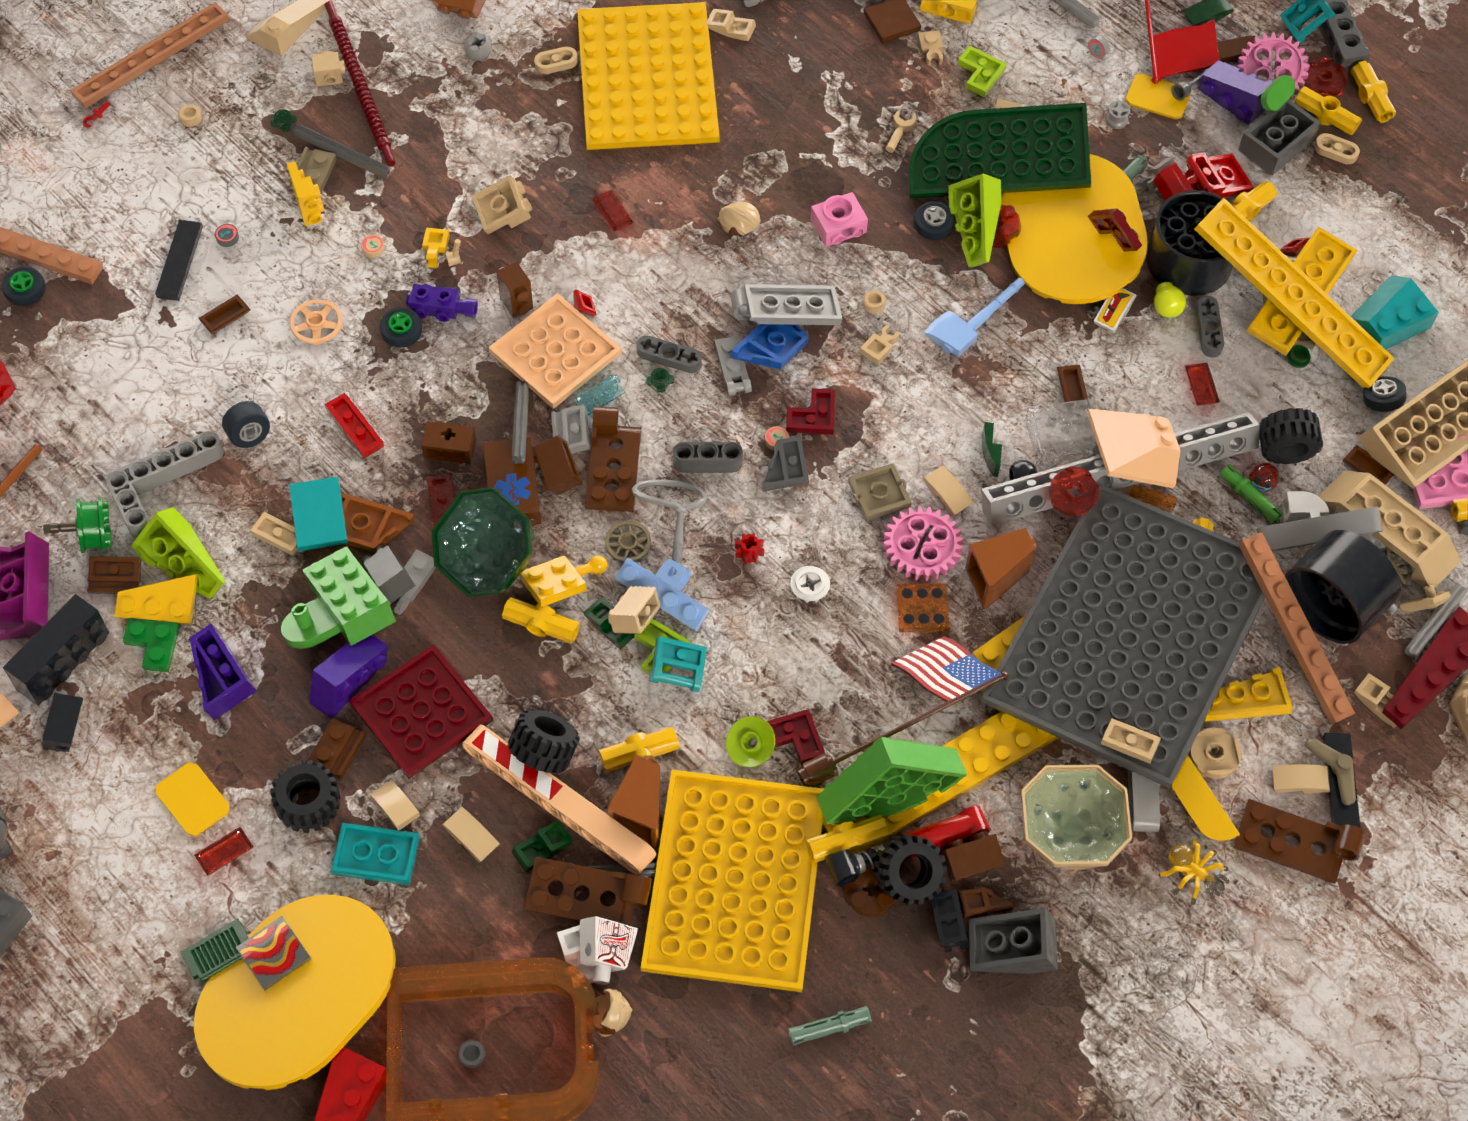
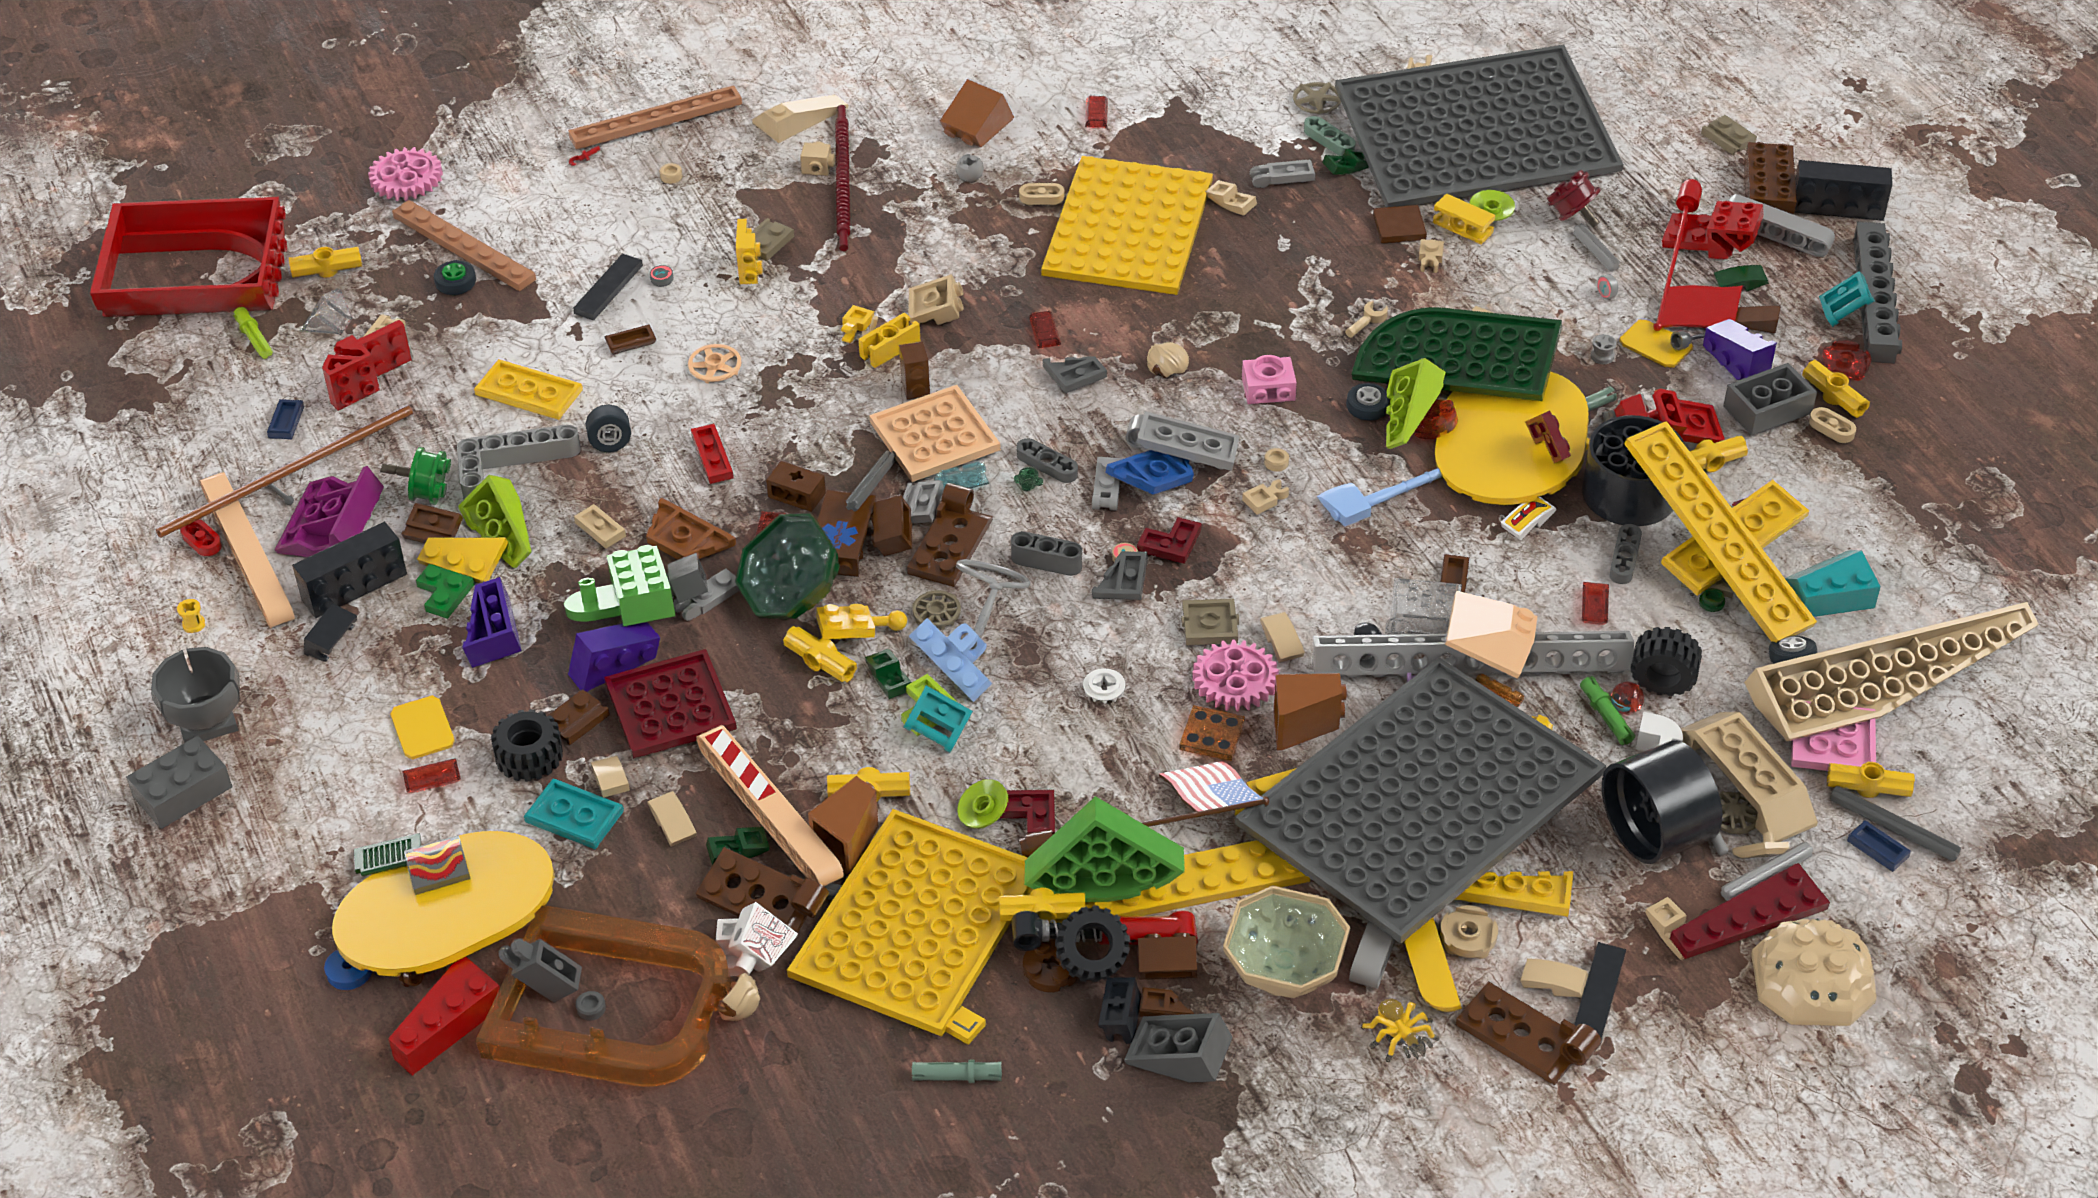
camera: 20 degrees right, 15 degrees down
clear green plate [270,109,297,132] -> none
teal tile [289,476,348,552] -> none
dark grey axle [293,124,390,178] -> none
tan tile [361,235,385,258] -> none
black wheel [380,307,422,348] -> none
dark purple brick [406,284,478,322] -> none
black tyre [508,709,580,773] -> none
red slope [573,289,597,316] -> none
tan brick [608,586,661,634] -> none
red gear [735,533,765,564] -> none
lime plate [958,45,1007,98] -> none
dark green slope [982,422,1002,477] -> none
clear red plate [1049,466,1100,516] -> none
tan plate [1101,718,1161,764] -> none
neon yellow piece [1154,282,1186,318] -> none
bright pink gear [1237,32,1310,99] -> none
nougat plate [1238,532,1355,725] -> none
light grey beam [1257,507,1383,552] -> none
bright green tile [1261,75,1295,111] -> none
dark tan piece [1305,738,1356,805] -> none
reddish brown tile [1343,445,1394,485] -> none
yellow piece [1351,61,1396,123] -> none
none -> blue piece [324,950,372,990]
none -> yellow tile [474,359,583,420]
none -> dark grey hinge [498,938,582,1002]
none -> yellow piece [859,312,921,368]
none -> yellow tile [945,1006,986,1045]
none -> dark grey wing [1042,356,1107,393]

